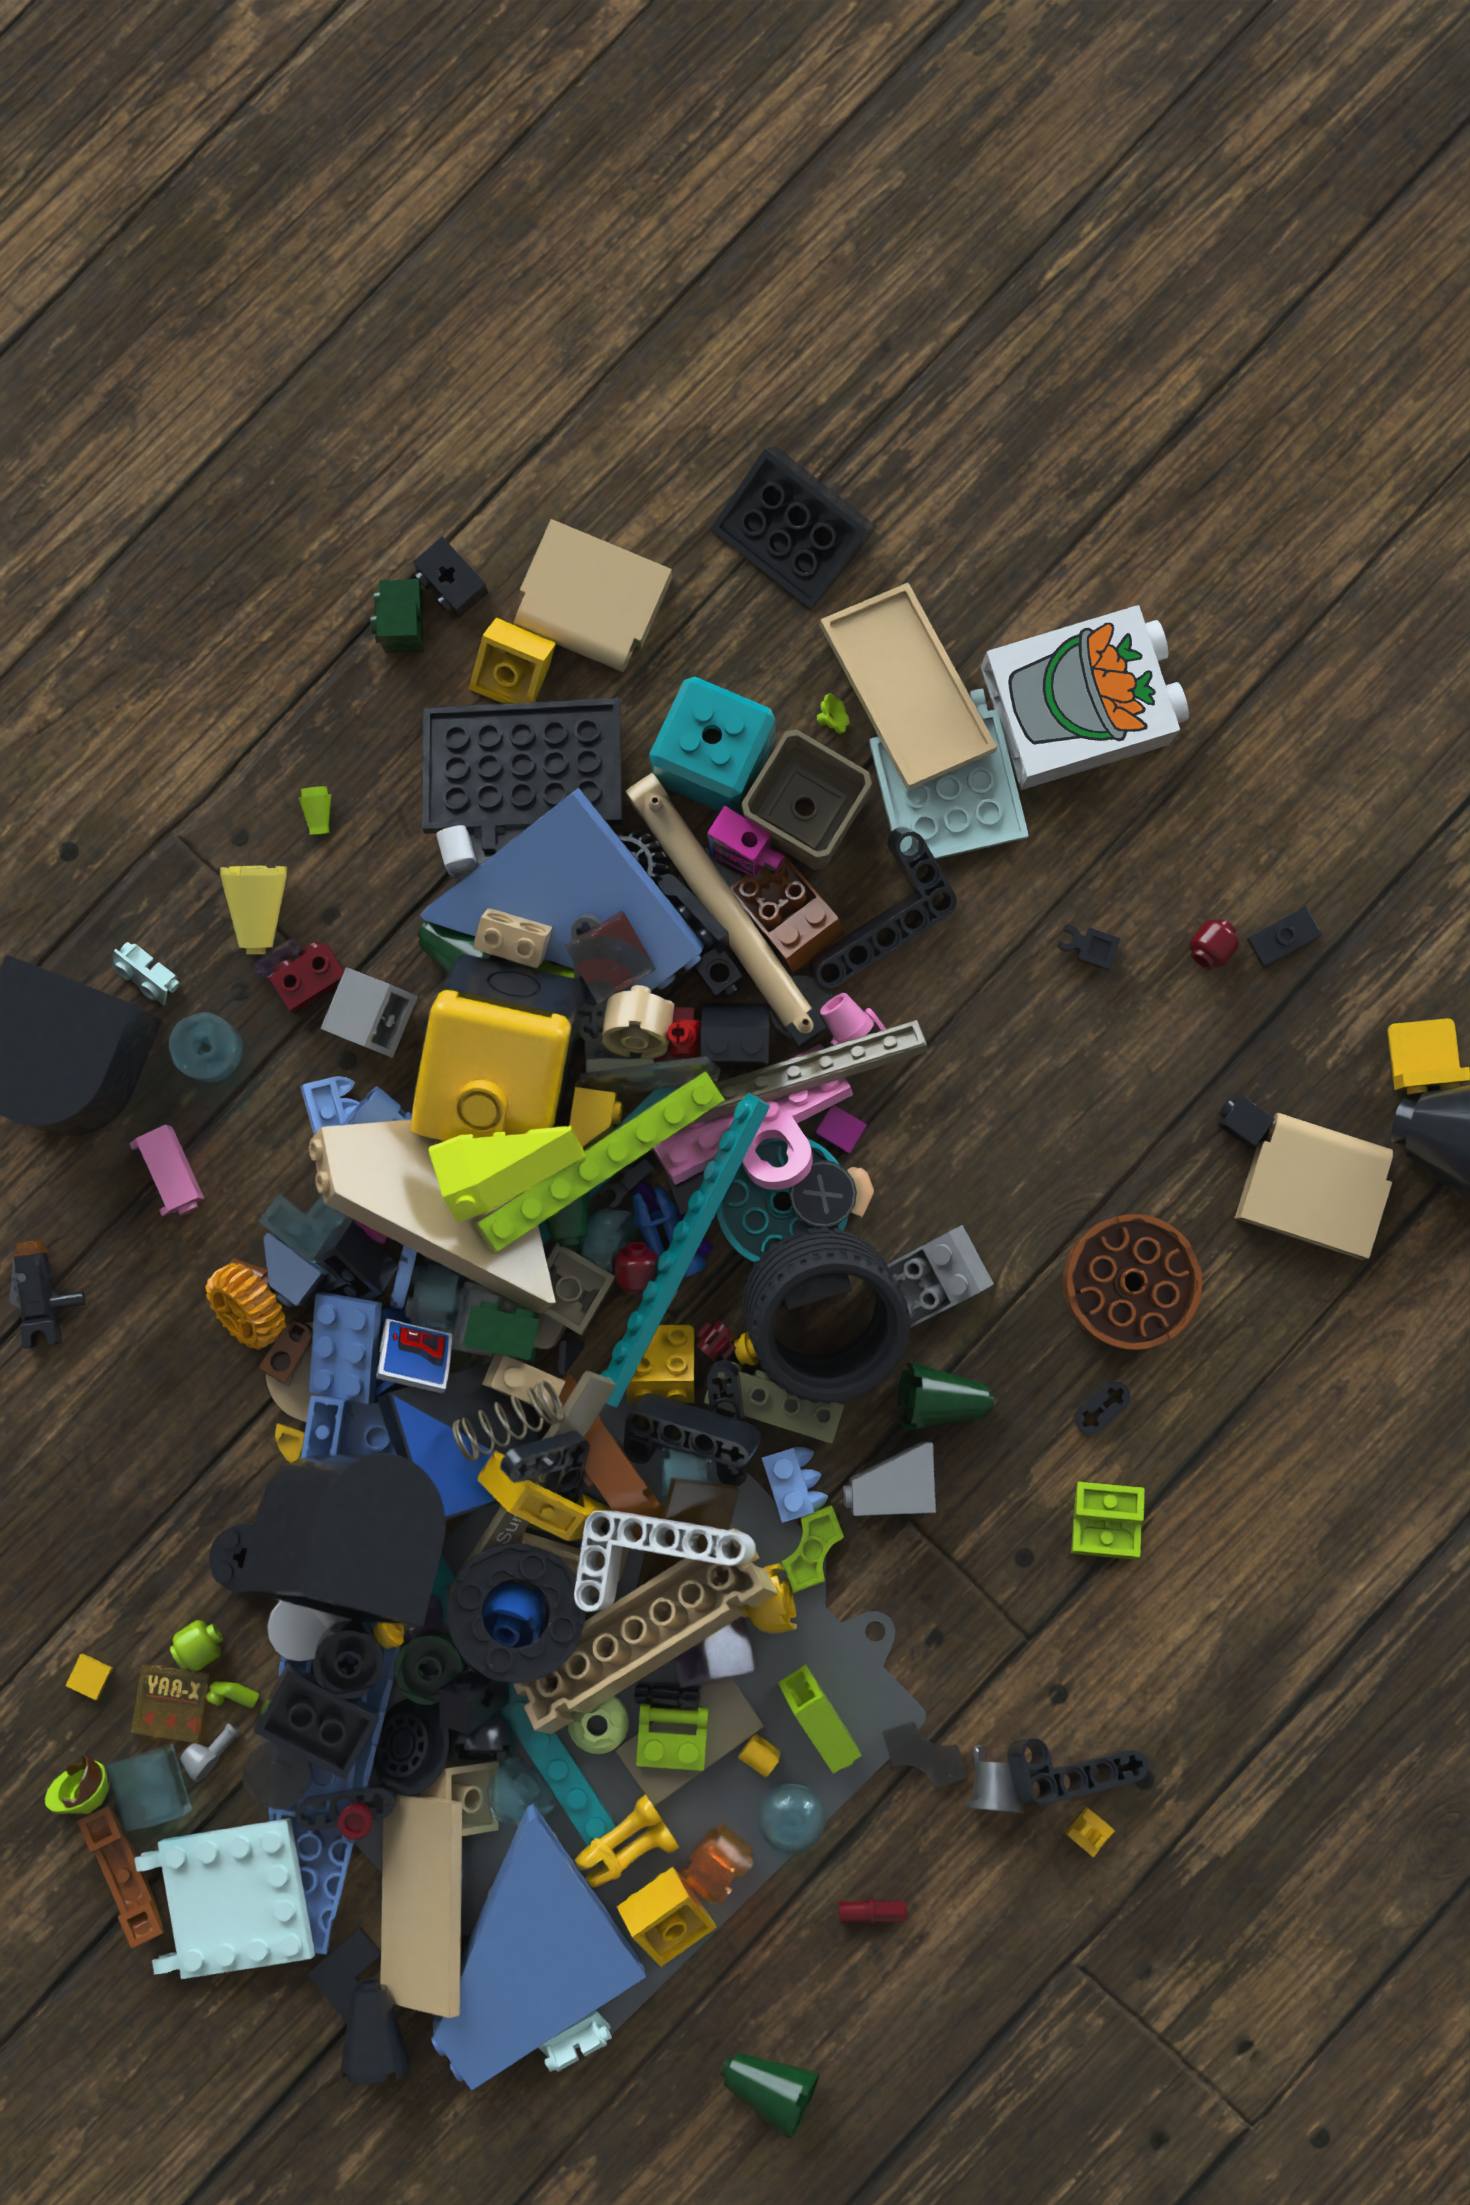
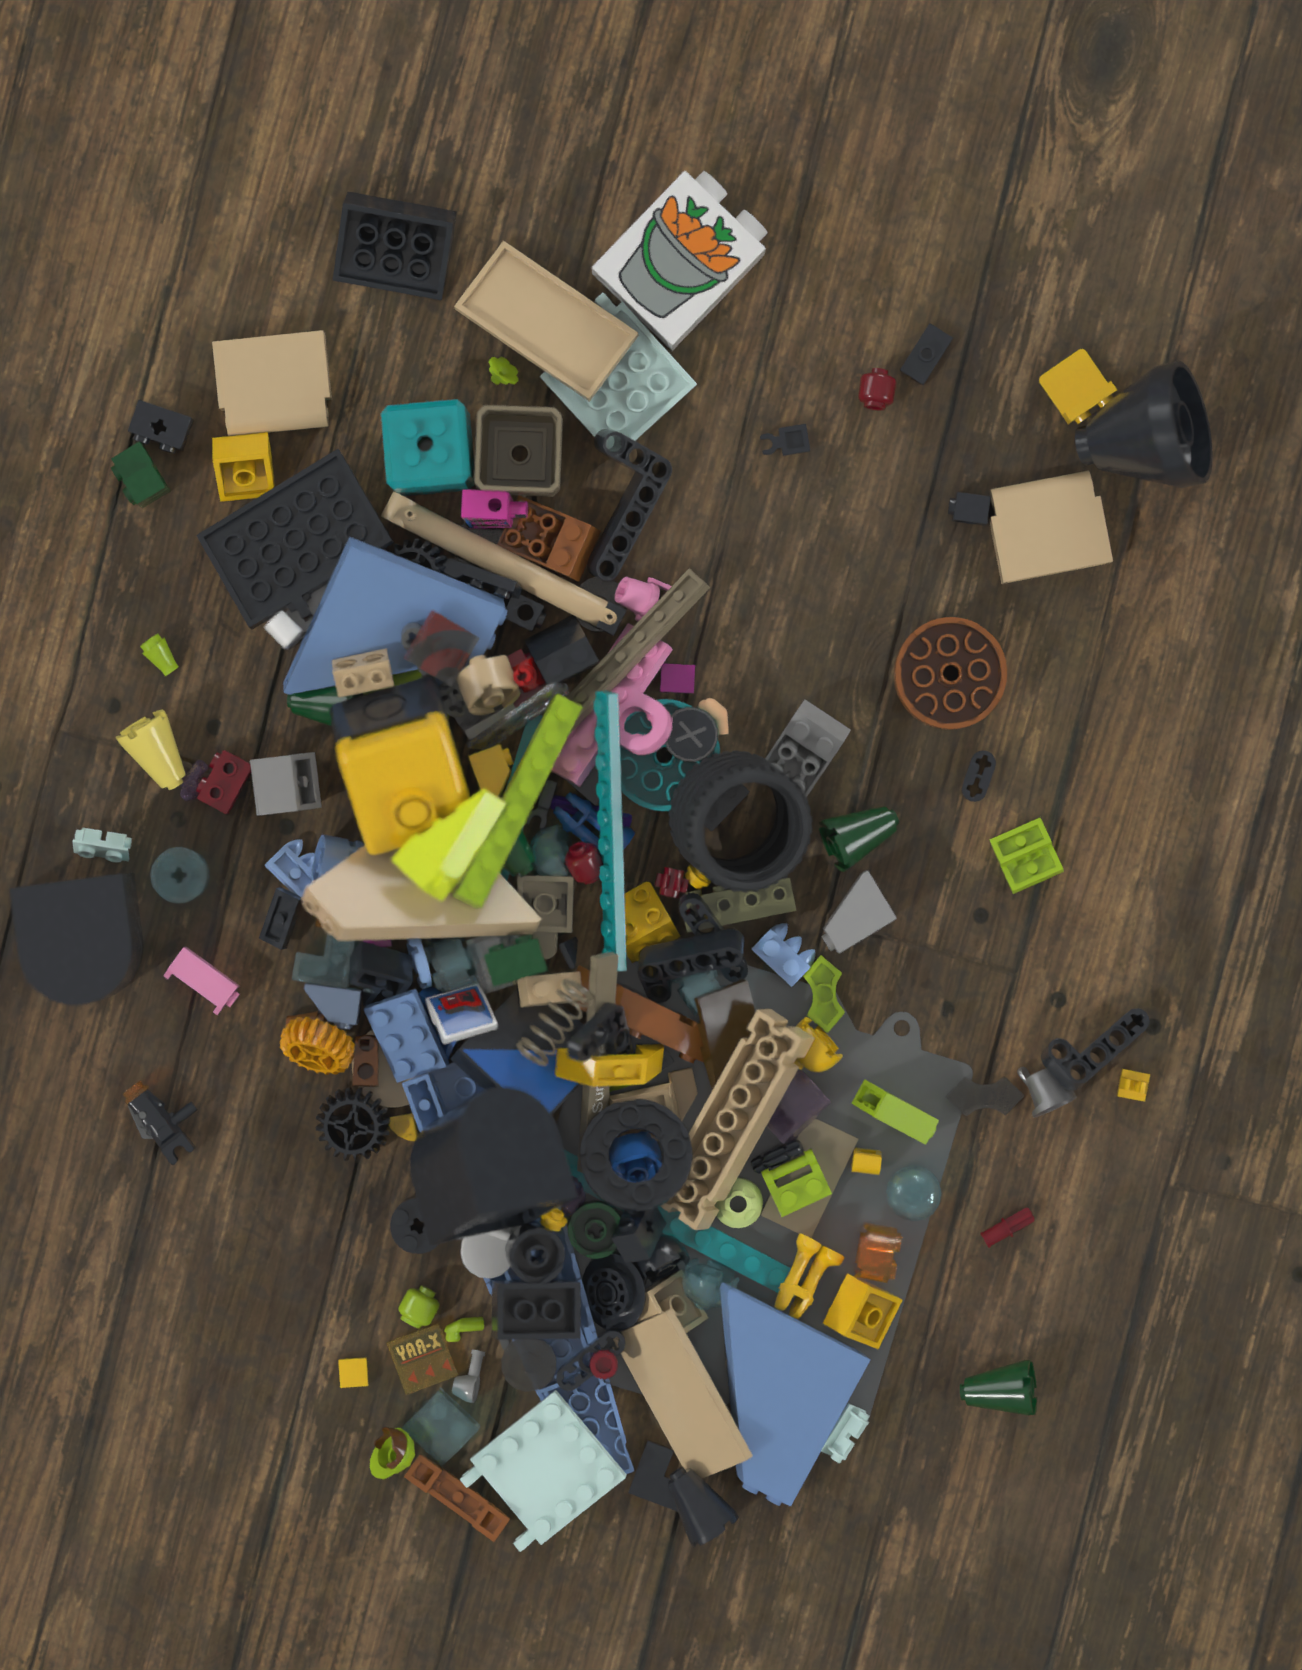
camera: 30 degrees left, 5 degrees up
white beam [574,1511,755,1611] -> none
none -> black plate [259,887,303,950]
none -> black gear [316,1087,391,1162]

